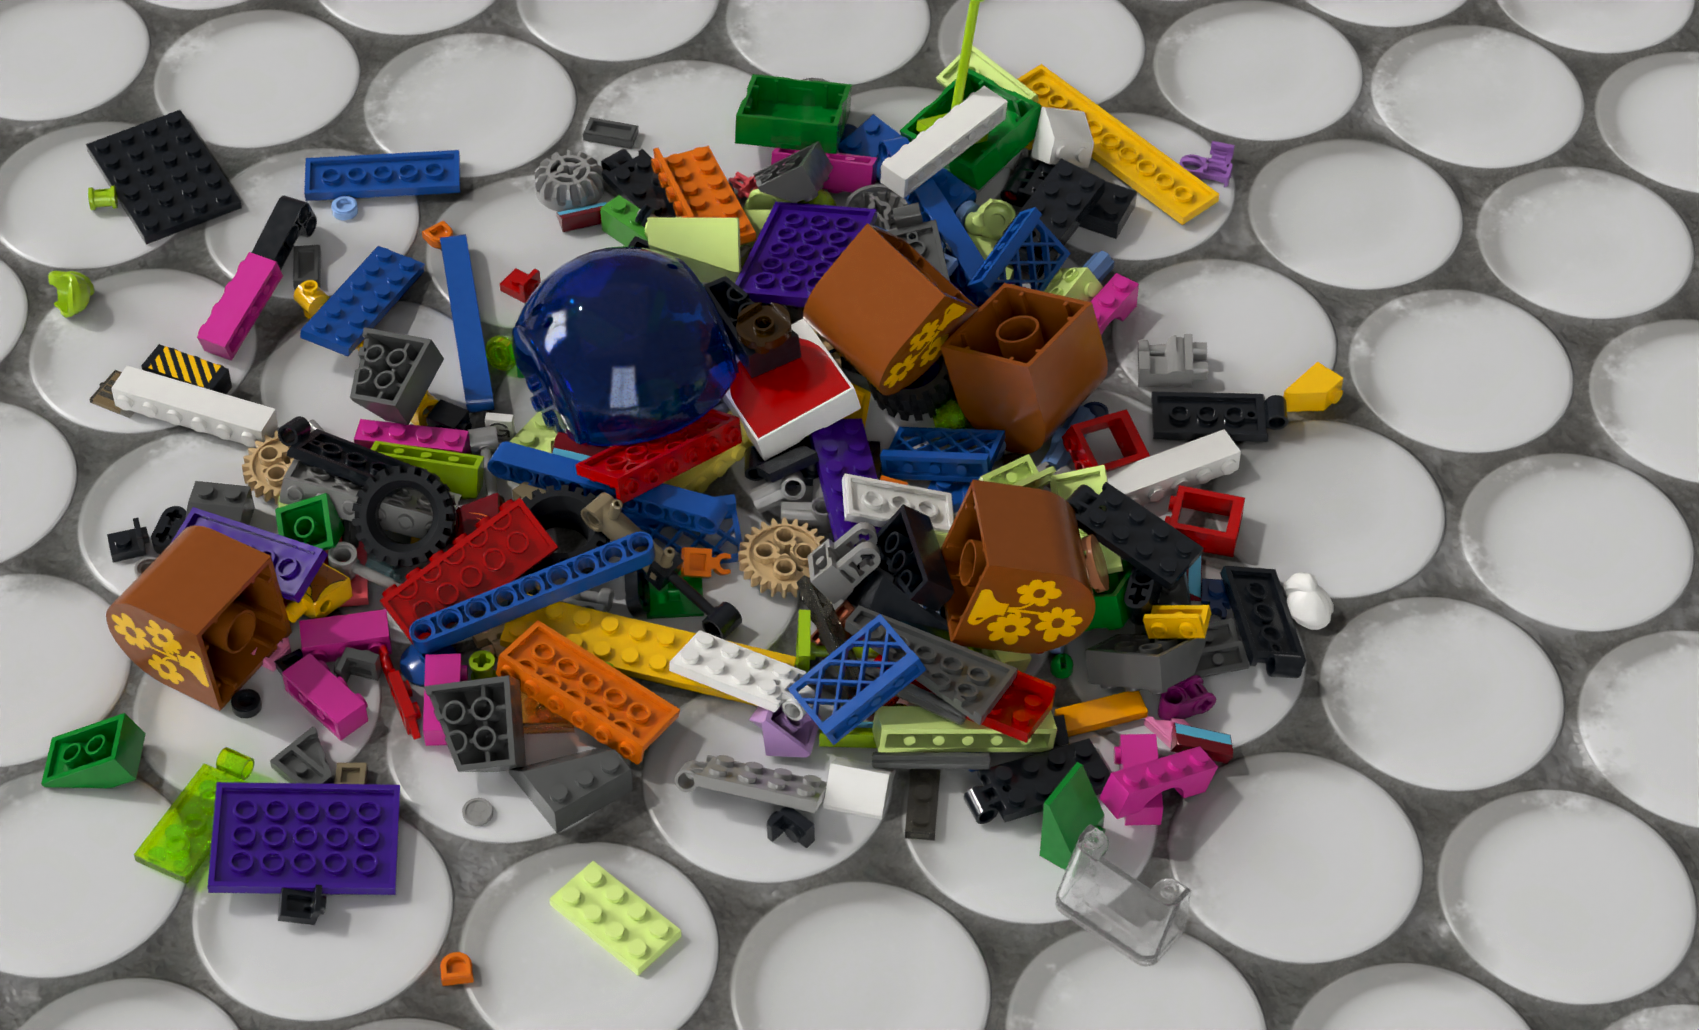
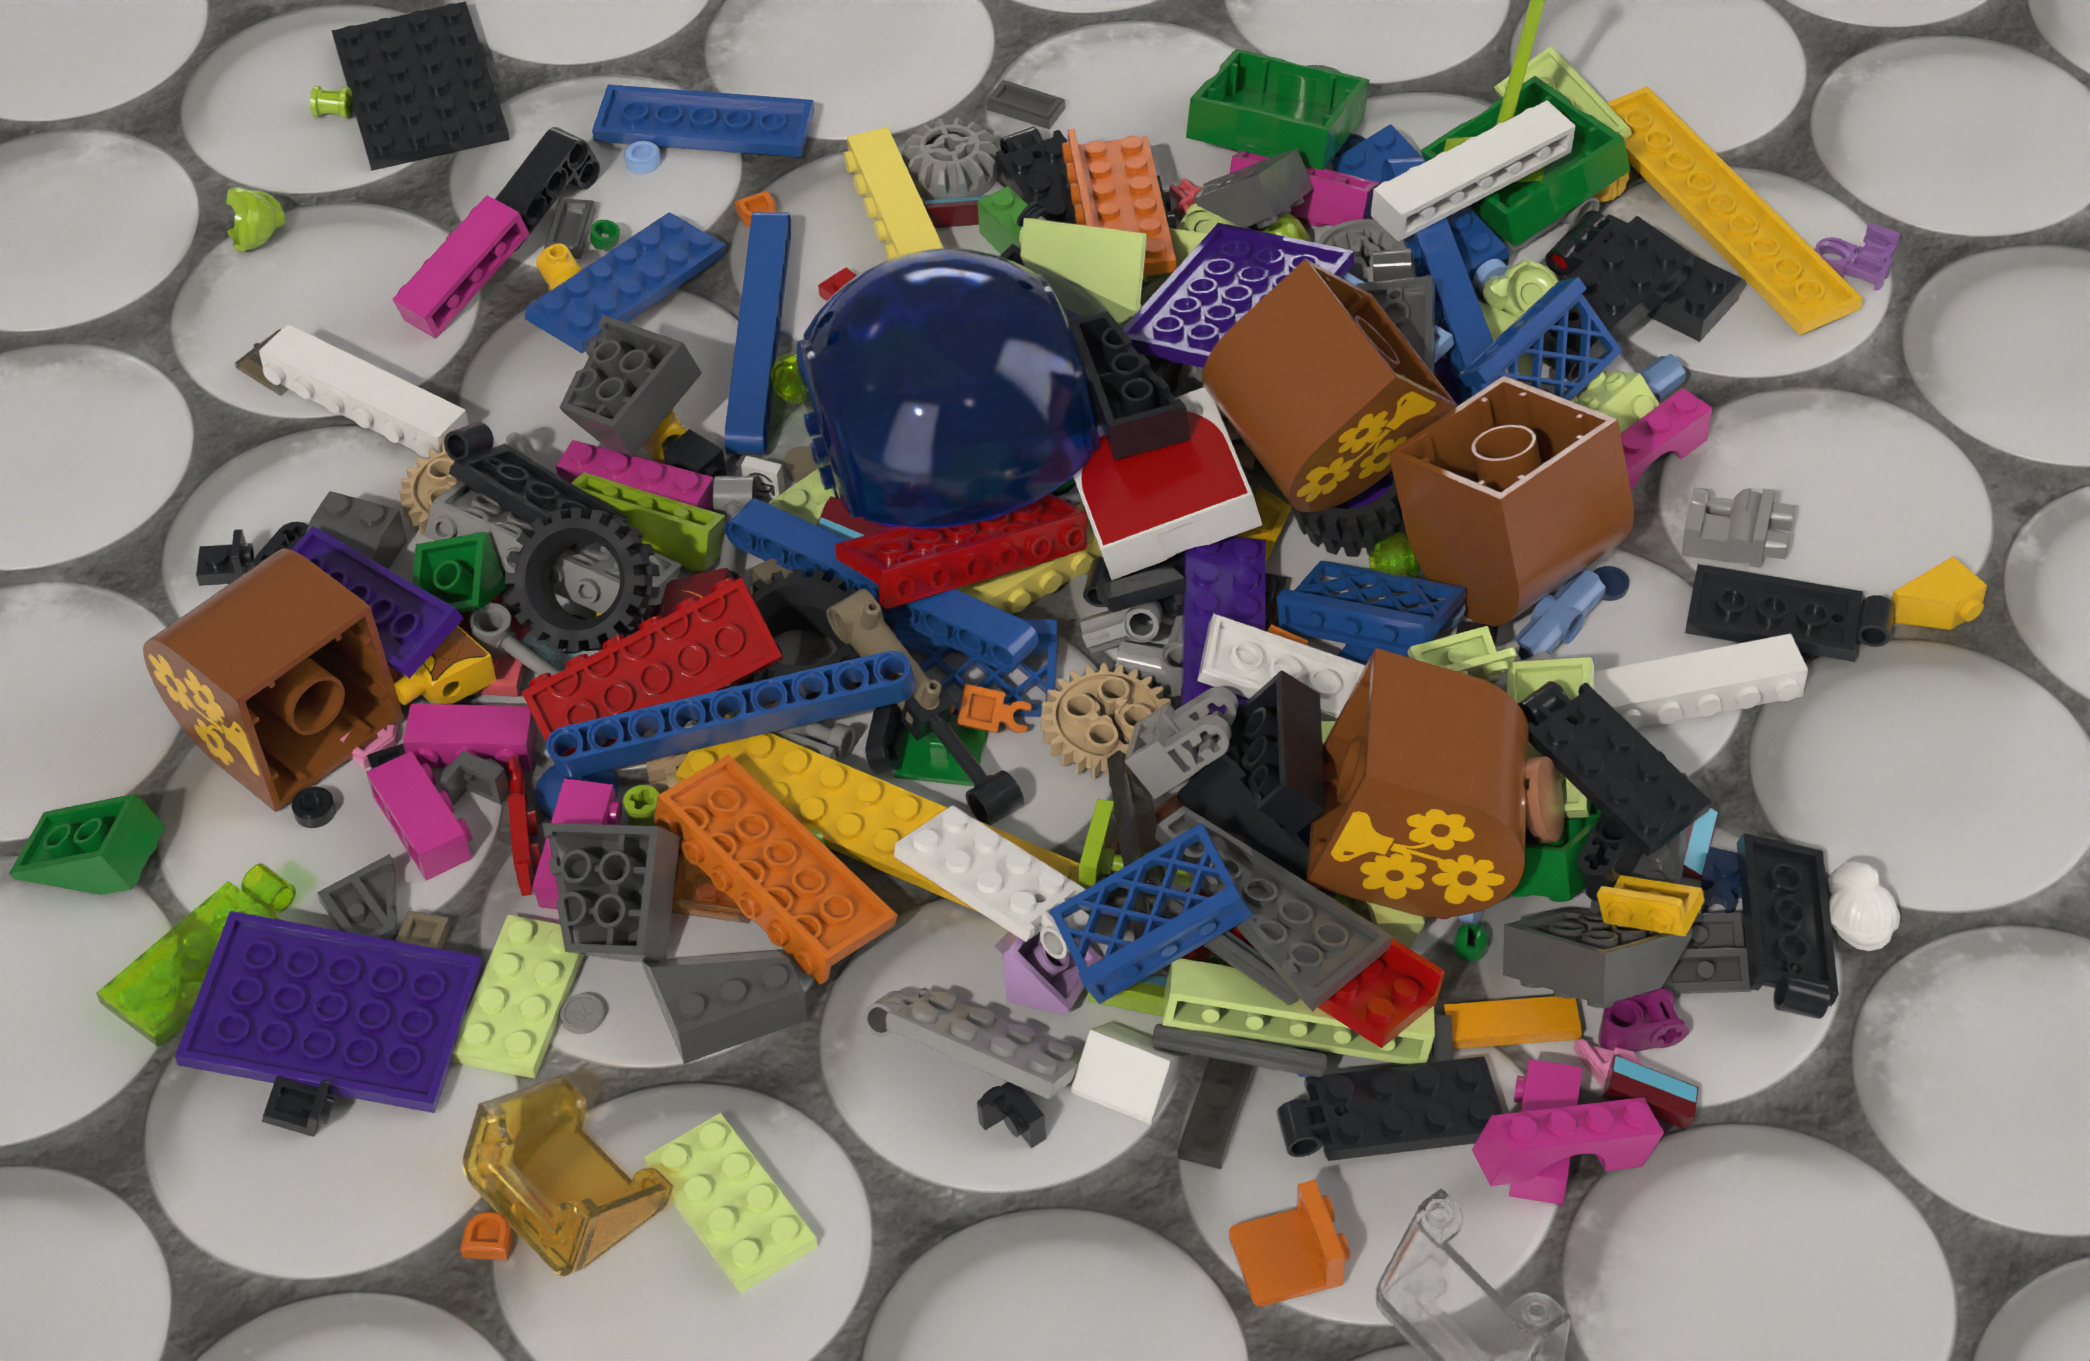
camera: 15 degrees right, 0 degrees up
brick [141,344,232,395] -> none
dark brown plate [736,302,792,354] -> none
white slope [1031,107,1094,168] -> none
green slope [1039,762,1106,873] -> none
red window [1062,409,1150,472] -> none
red window [1165,485,1245,557] -> none
none -> yellowish green plate [452,915,585,1079]
none -> clear yellow windscreen [463,1075,674,1276]
none -> green hinge [590,220,620,252]
none -> dark tan tile [784,446,823,482]
none -> light yellow brick [843,127,953,303]
none -> orange bracket [1229,1179,1350,1307]

